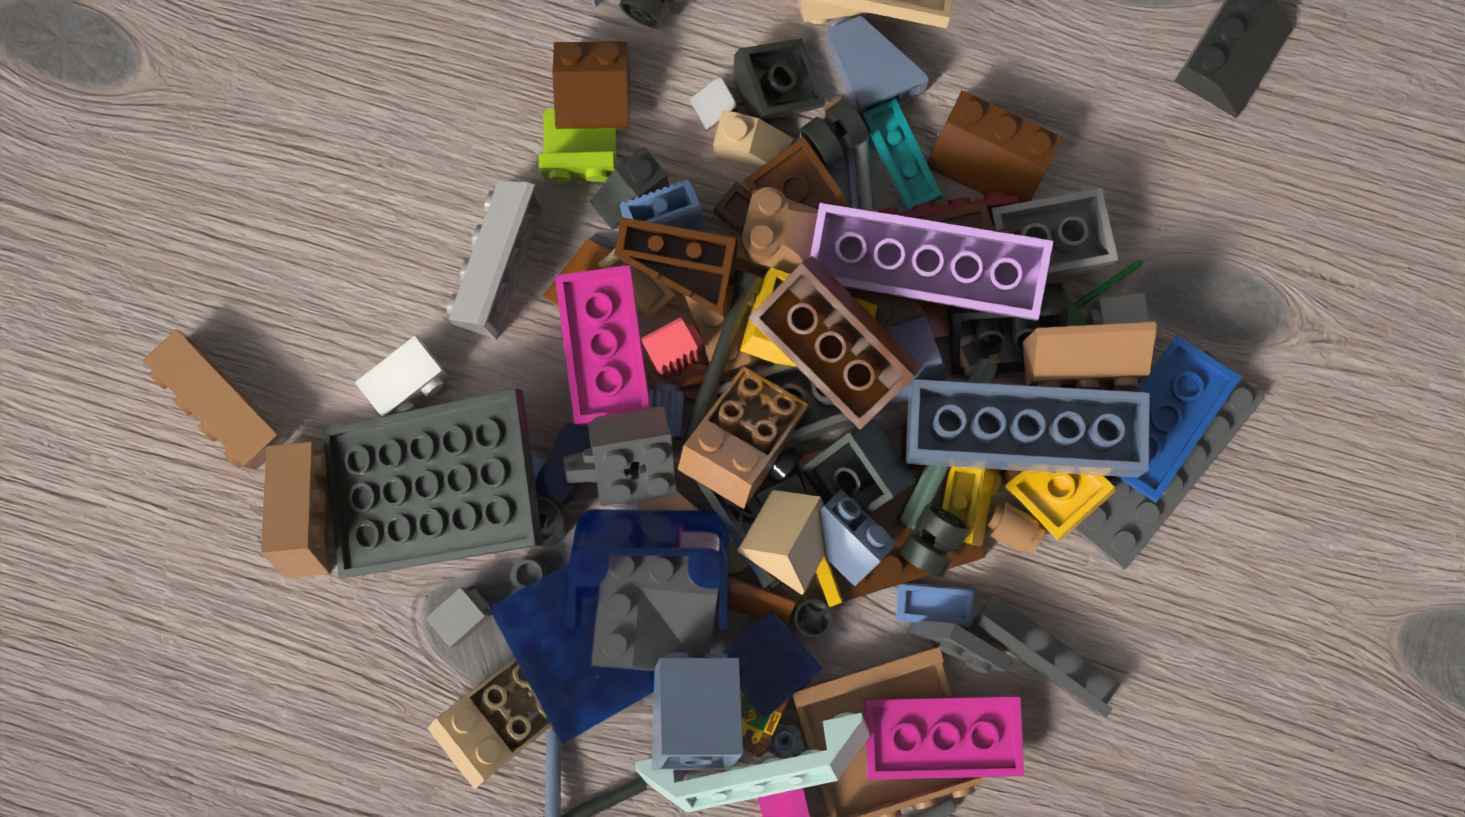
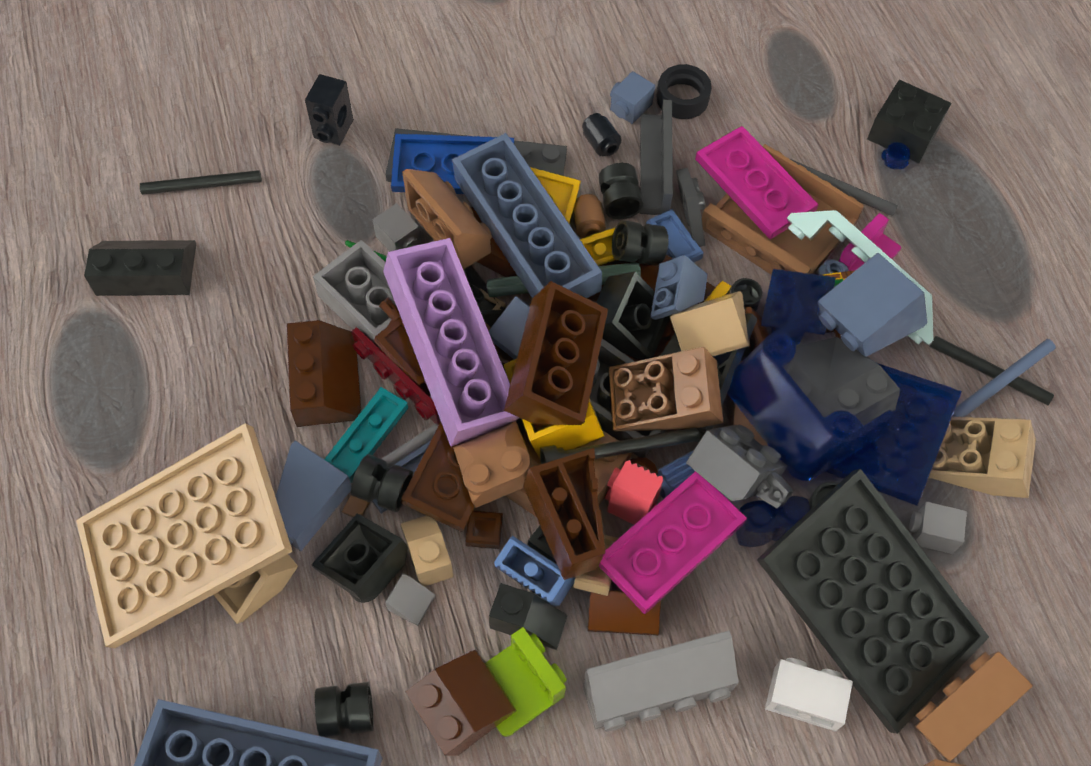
camera: 130 degrees left, 20 degrees down
none -> pearl dark grey bar [140,170,262,195]
none -> black brick [305,74,354,146]
none -> black brick [582,113,622,156]
none -> pearl dark grey wheel [598,162,643,220]
none -> sand blue brick [610,71,655,124]
none -> black tyre [656,64,712,119]

